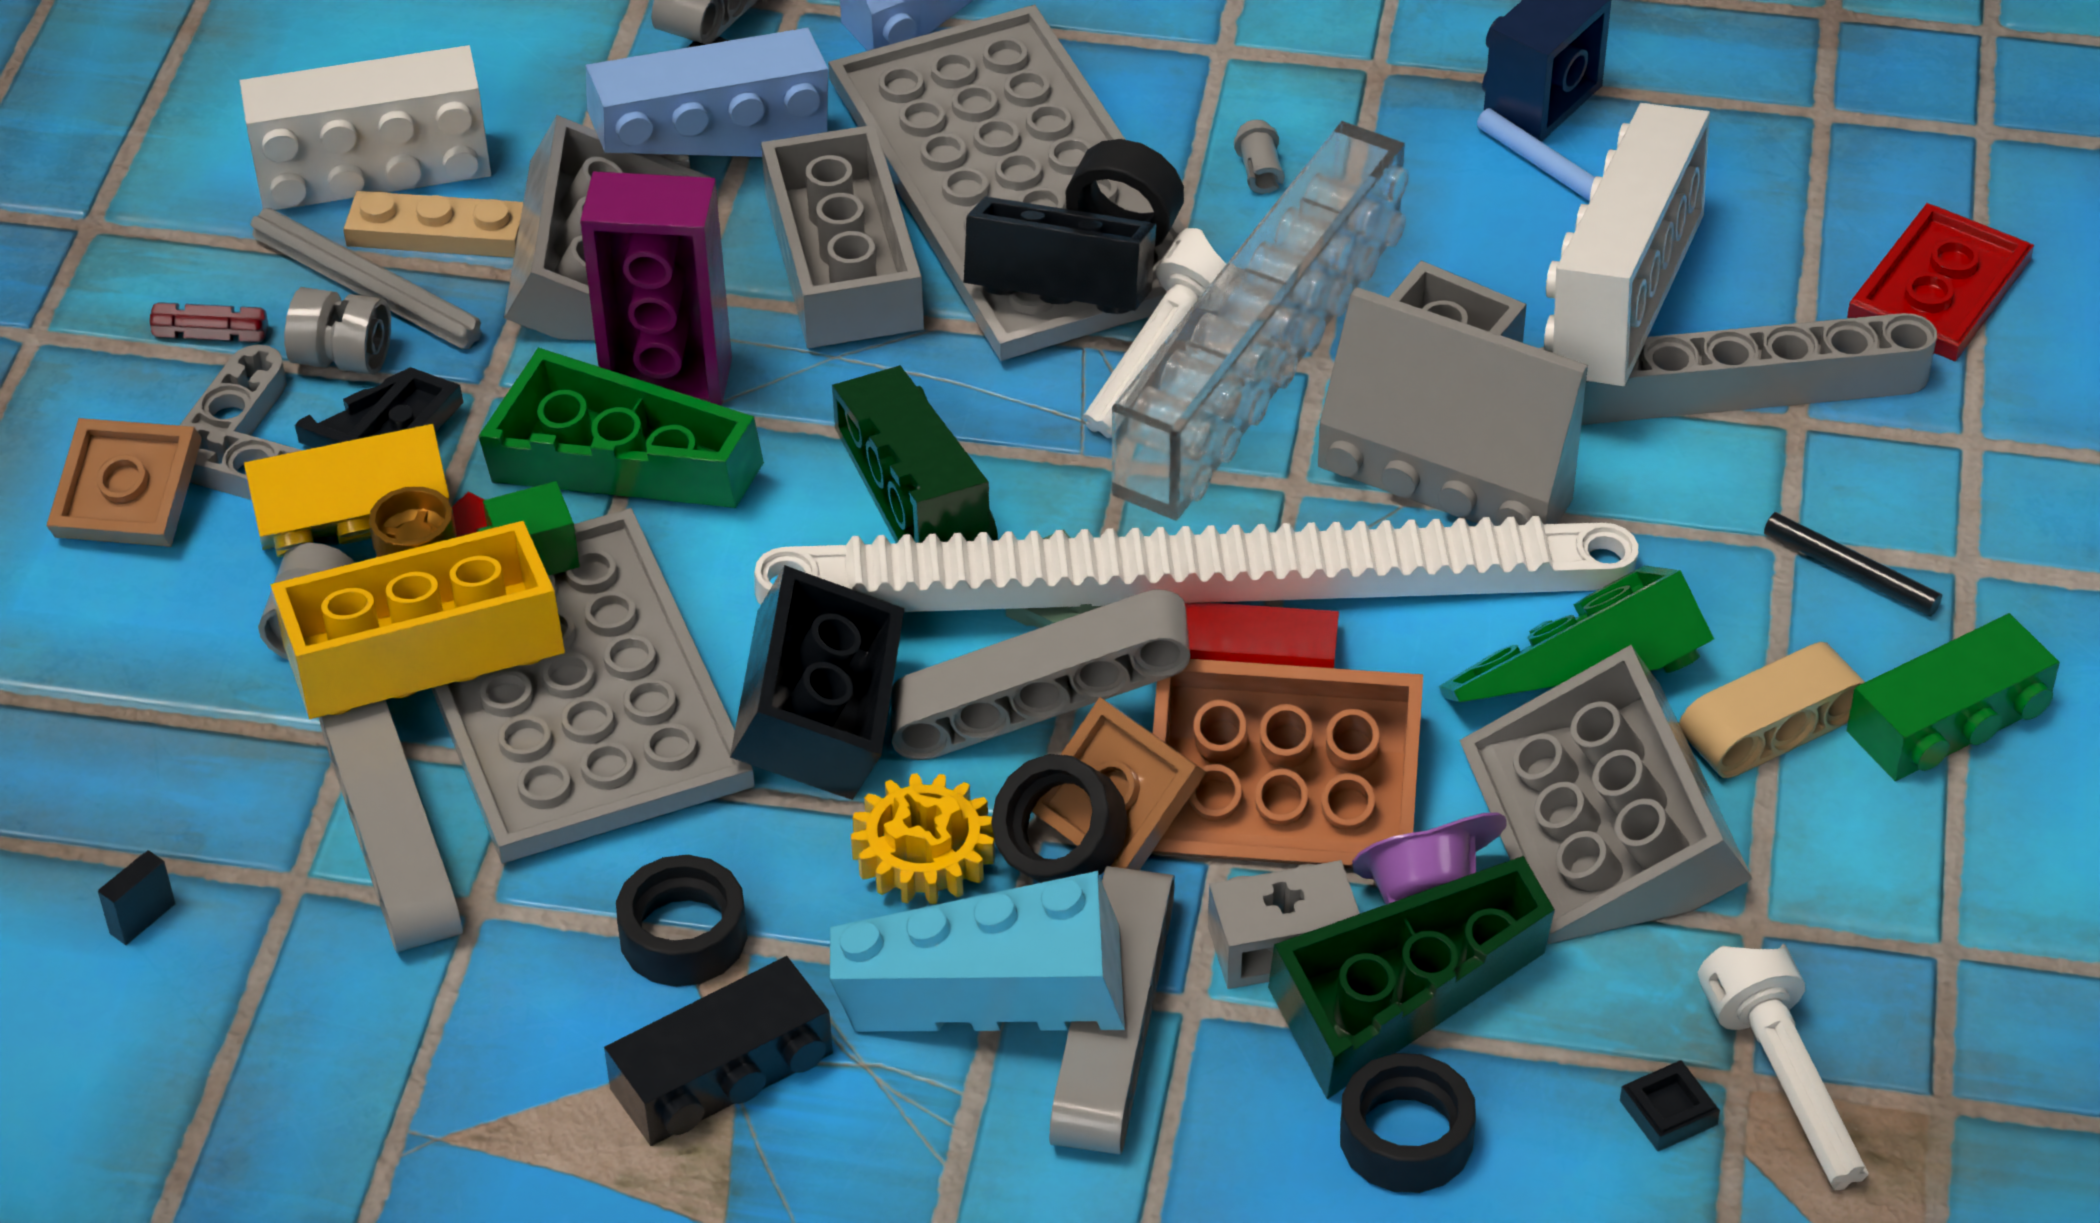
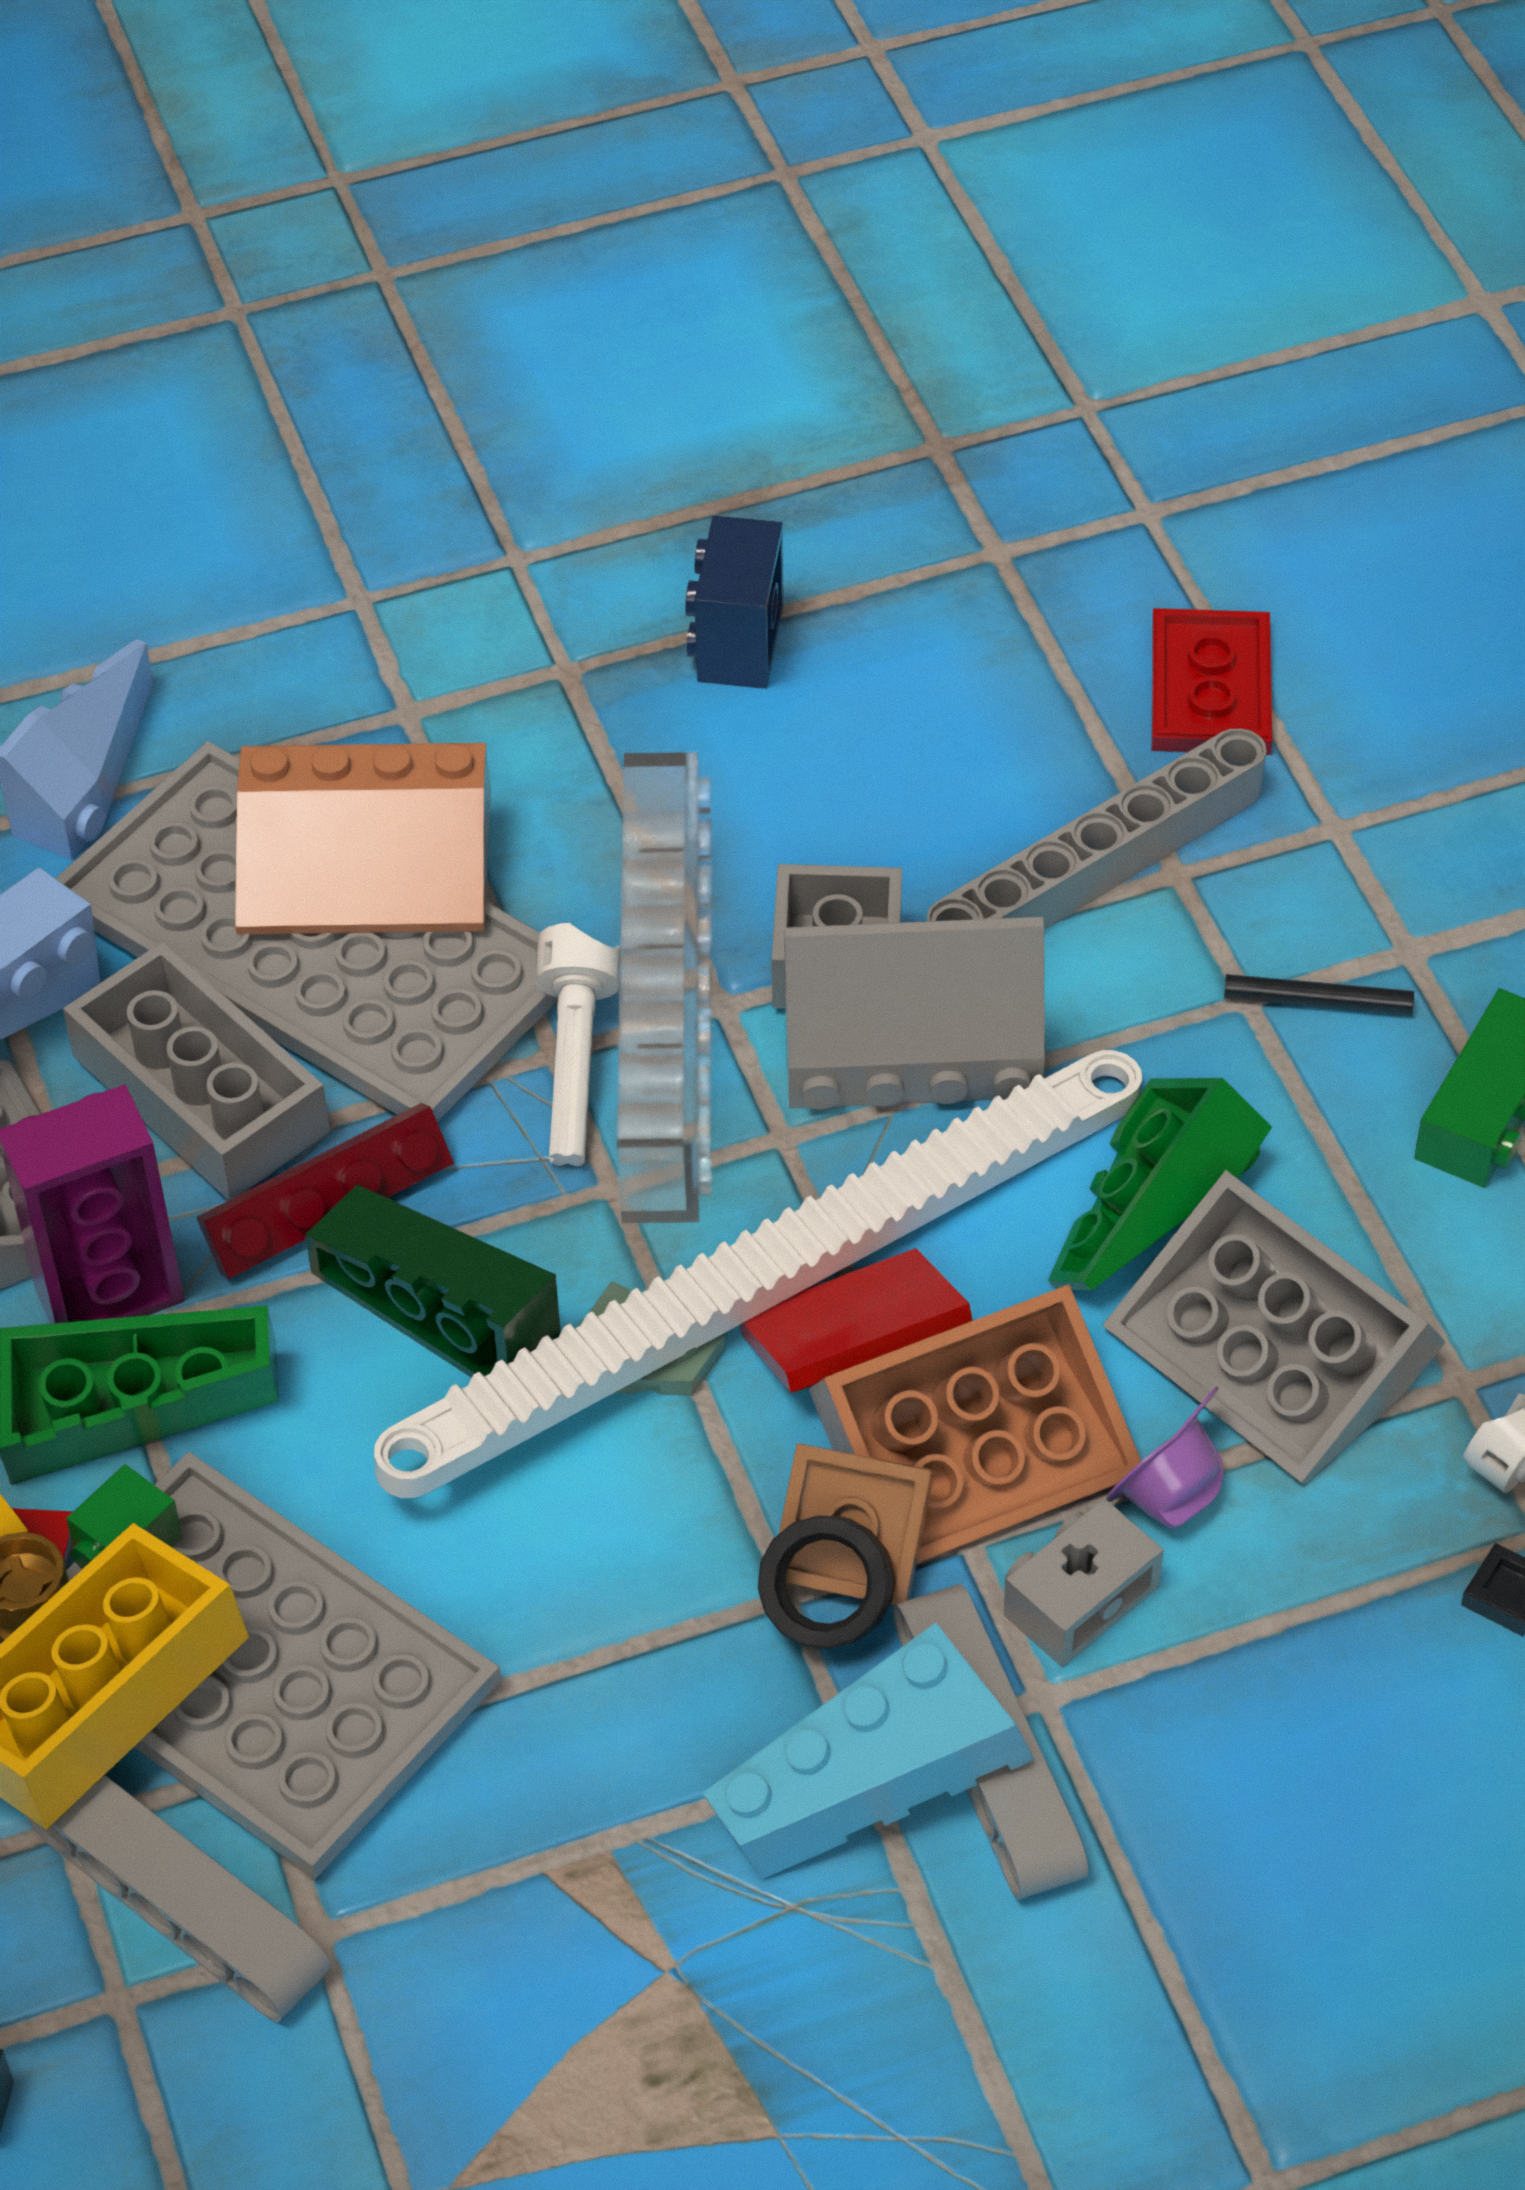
camera: 30 degrees left, 5 degrees up
black brick [604,956,833,1146] -> none
black tyre [616,855,748,987] -> none
black brick [730,565,905,800] -> none
yellow gear [851,773,995,904] -> none
light grey beam [891,589,1190,760] -> none
black brick [963,196,1156,314] -> none
black tyre [1065,139,1184,247] -> none
light grey pin [1234,120,1285,194] -> none
dark green wedge [1268,856,1555,1099] -> none
black tyre [1340,1053,1476,1193] -> none
light blue bar [1477,108,1595,201] -> none
white brick [1544,103,1710,387] -> none
tan beam [1679,642,1865,778] -> none
none -> dark red plate [196,1103,454,1279]
none -> slope [235,743,491,935]

